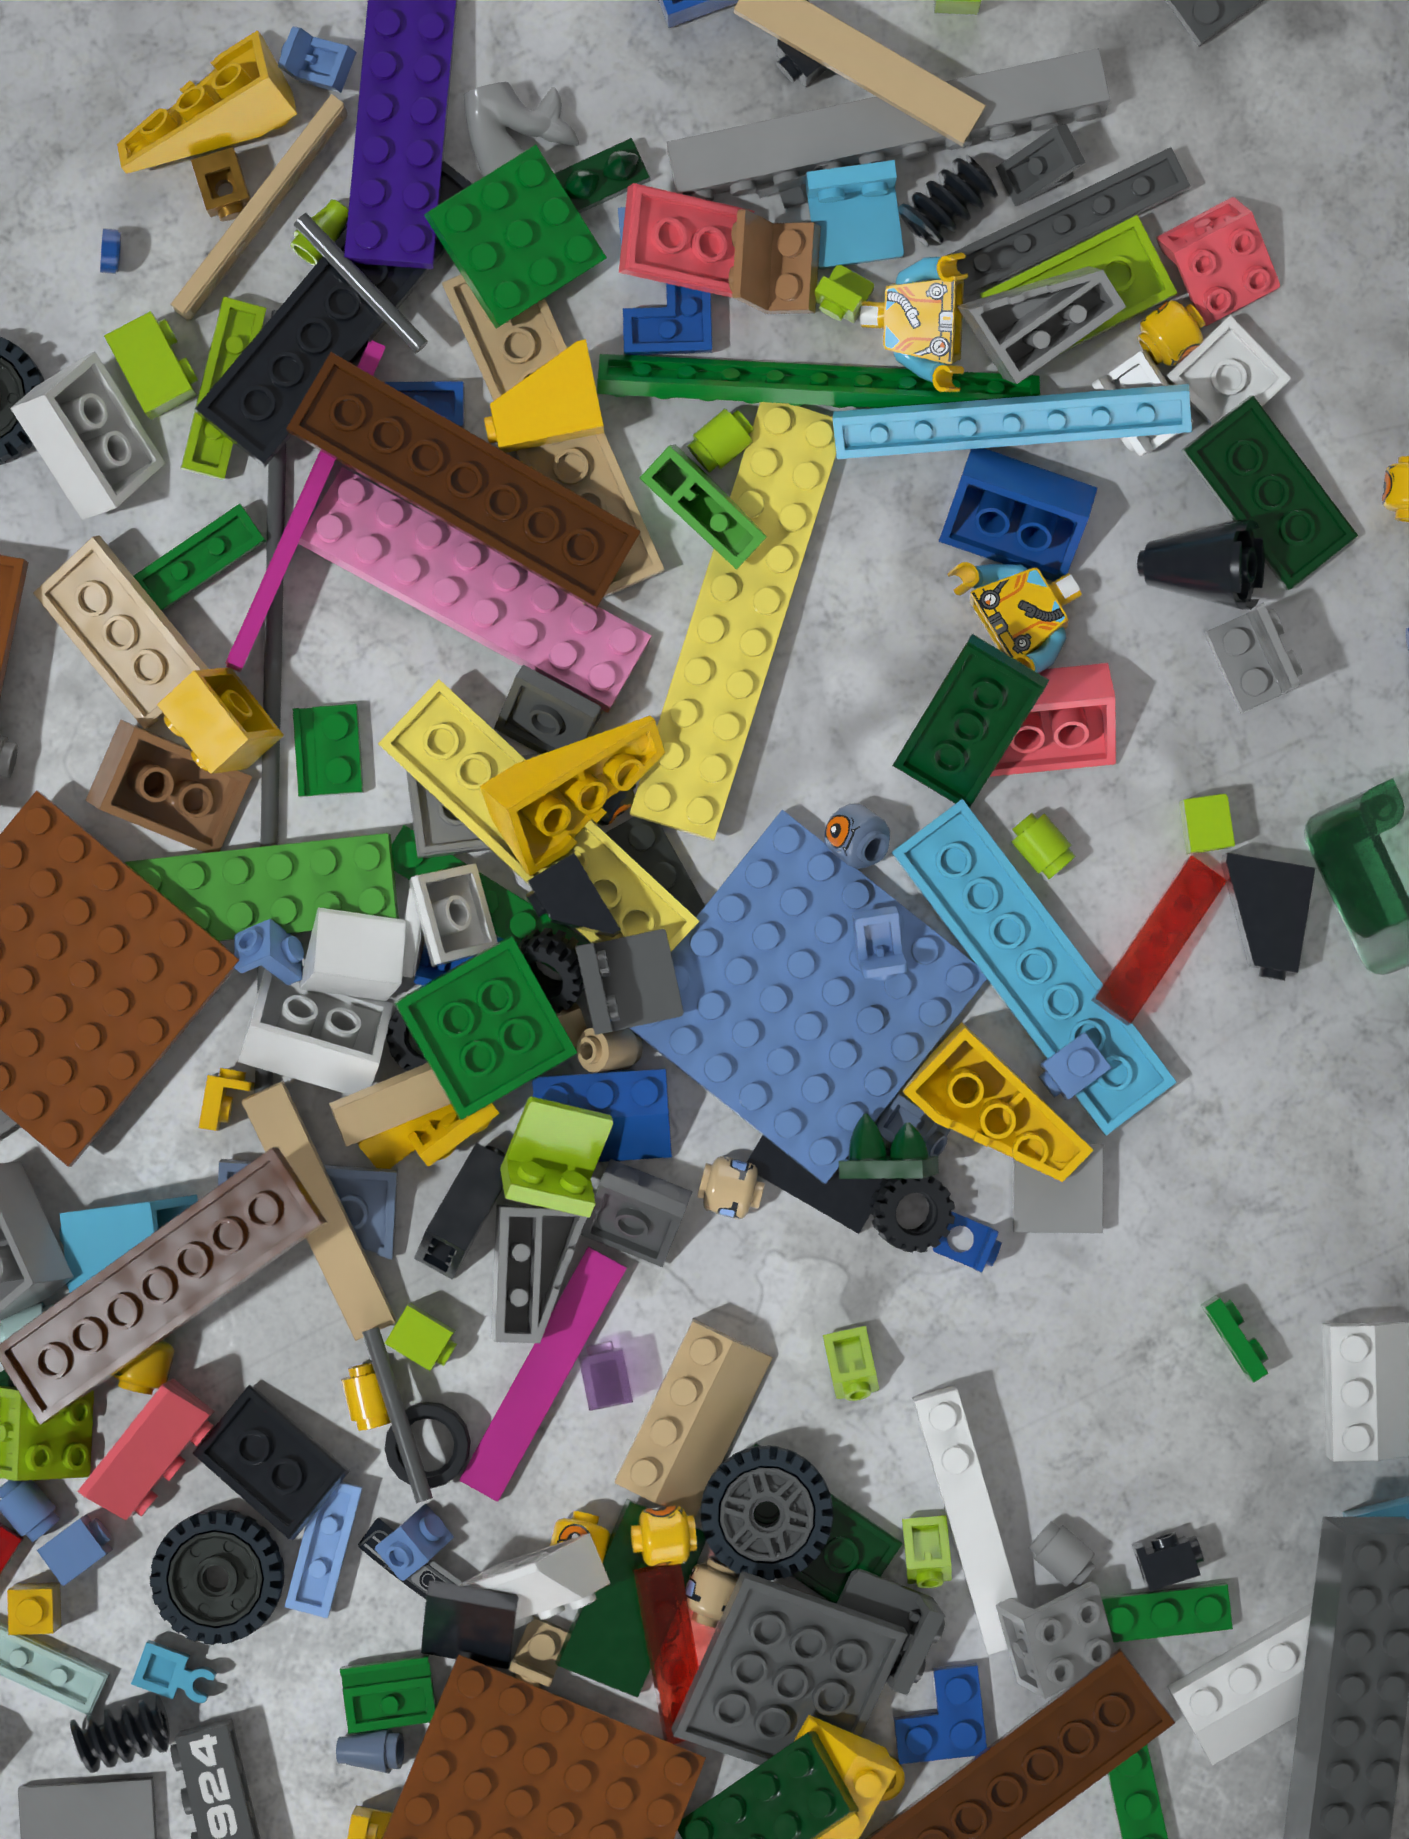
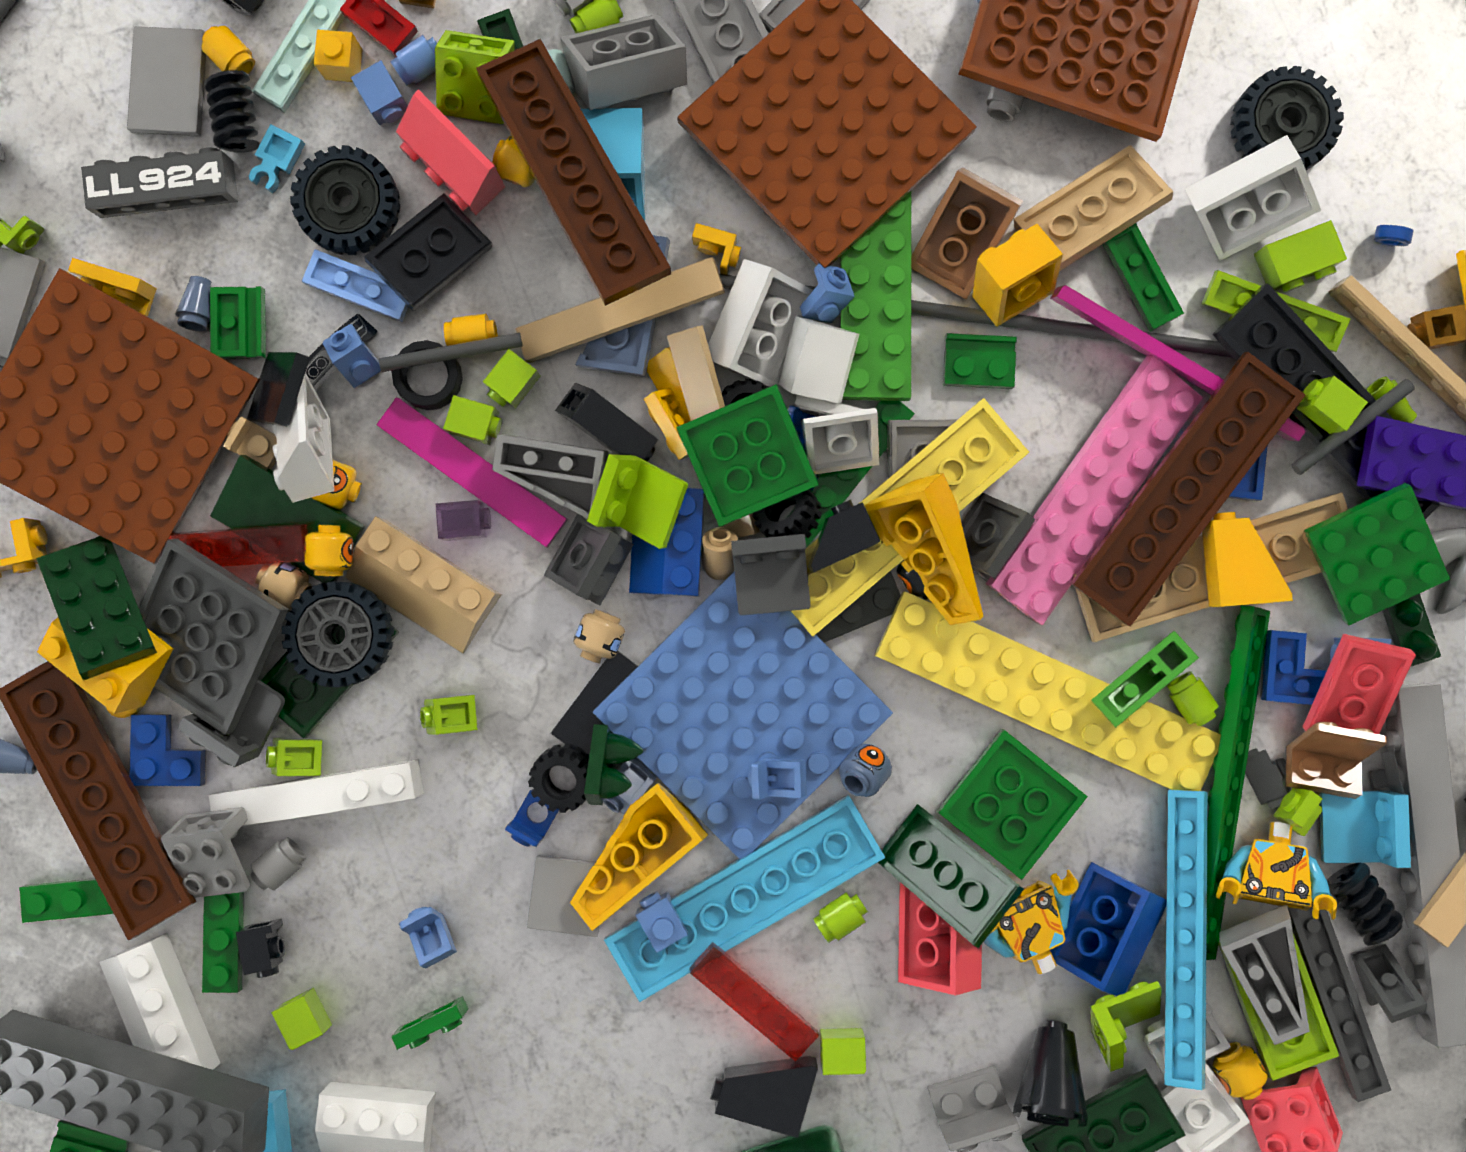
camera: 90 degrees right, 0 degrees up
none -> yellow brick [201,26,255,74]
none -> lime panel [271,987,332,1050]
none -> medium blue bracket [399,907,457,969]
none -> lime brick [443,395,502,445]
none -> green plate [937,729,1088,880]
none -> lime bracket [1090,981,1162,1072]
none -> dark grey piece [1245,748,1287,809]
none -> lime brick [1297,376,1368,434]

